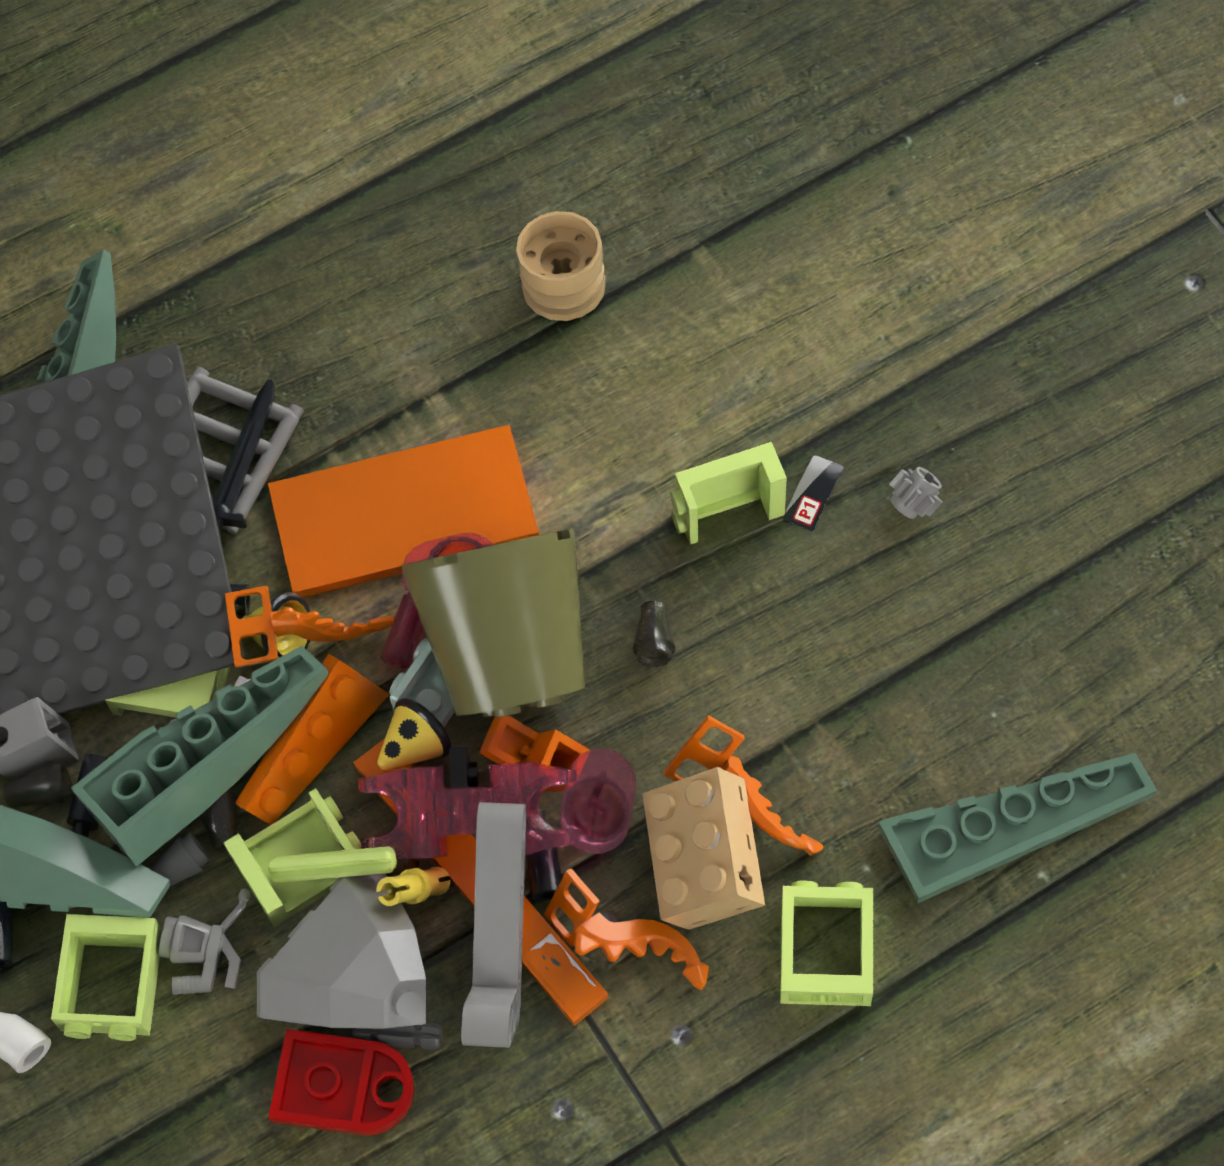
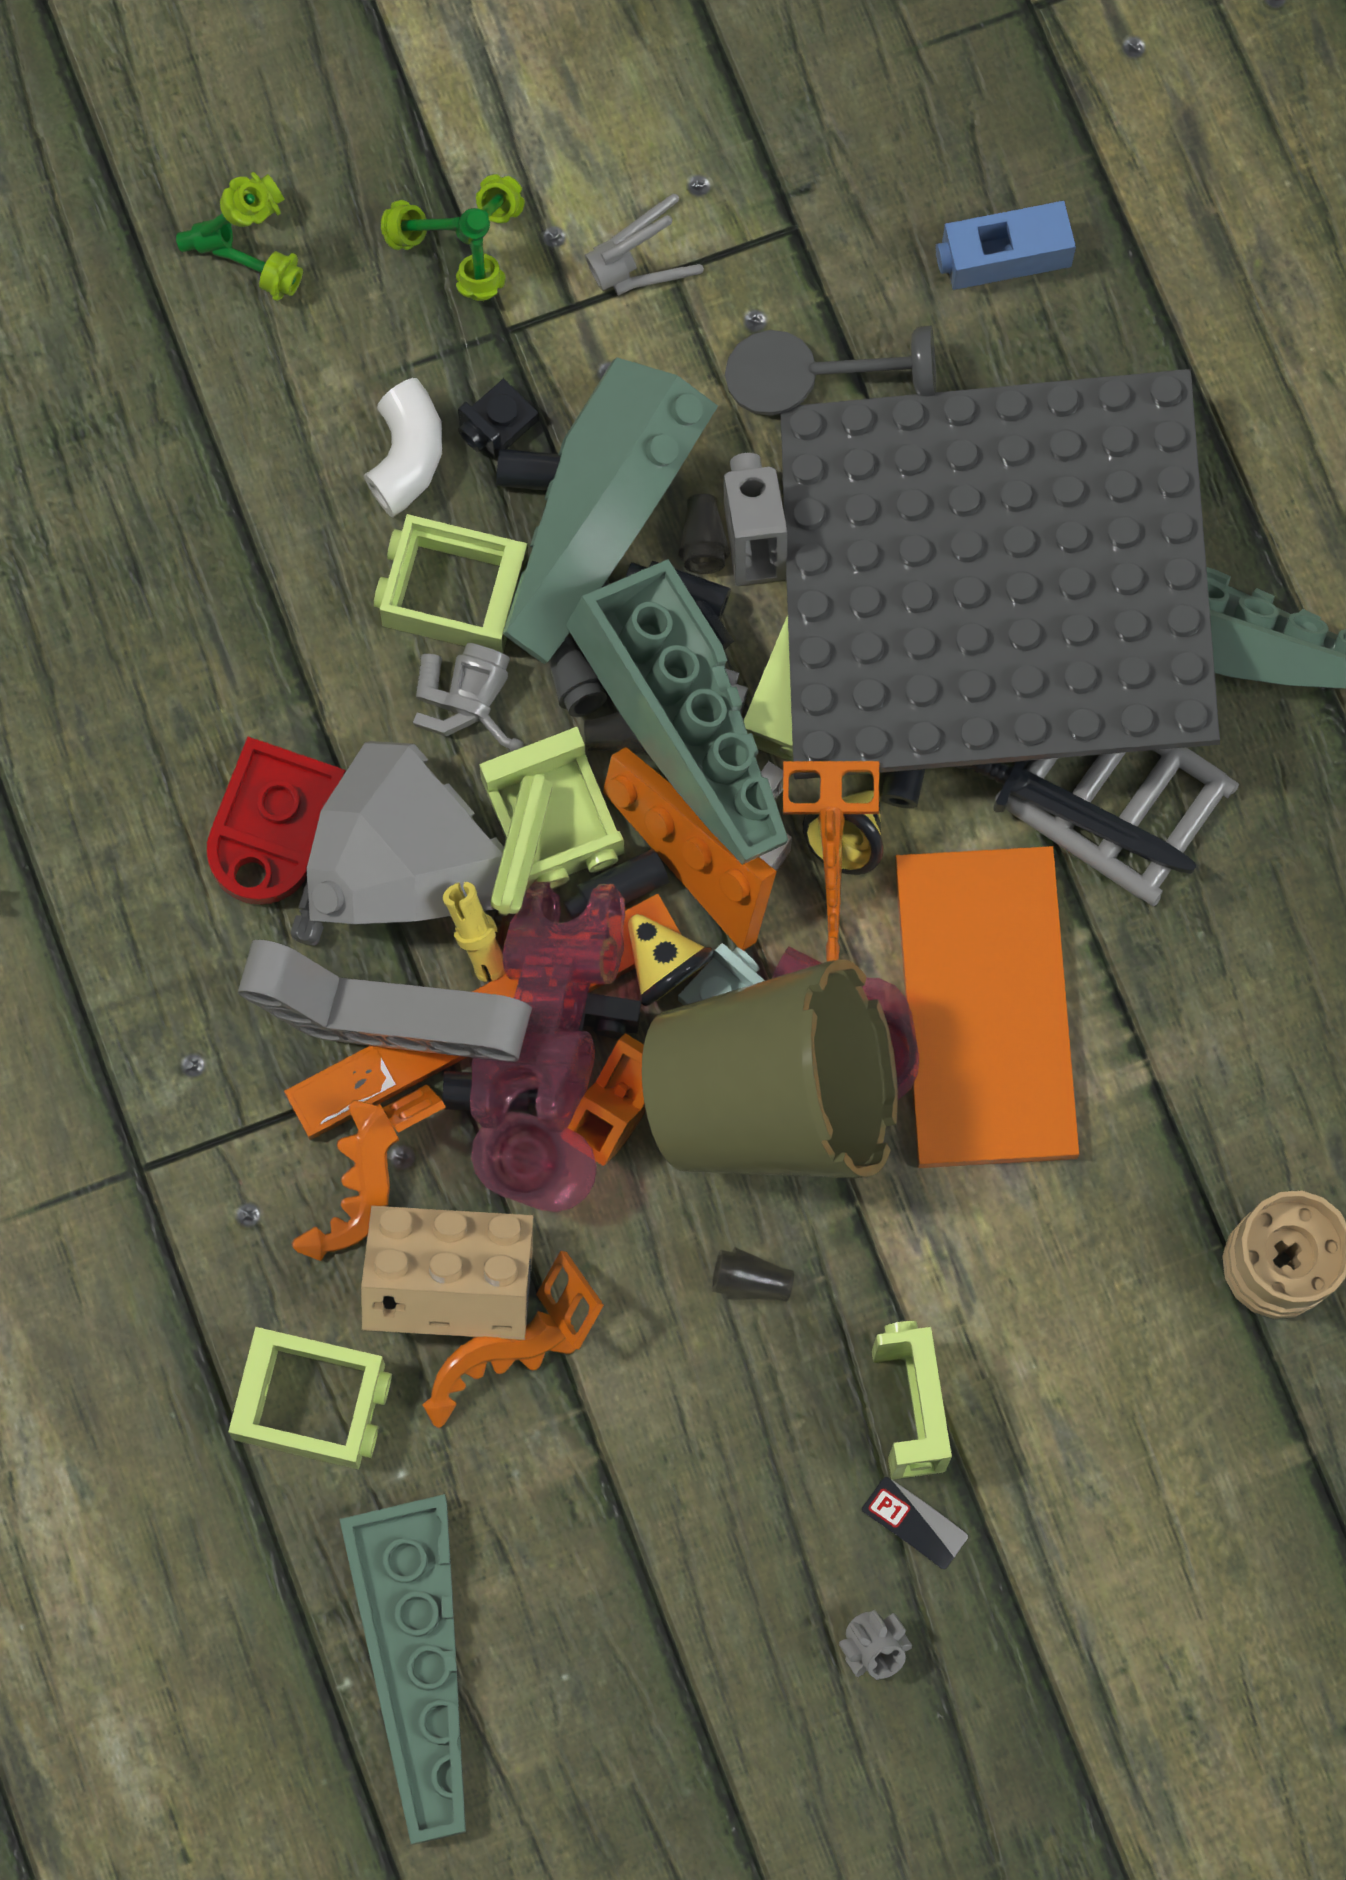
camera: 95 degrees right, 10 degrees up
none -> black cylinder [563,849,669,920]

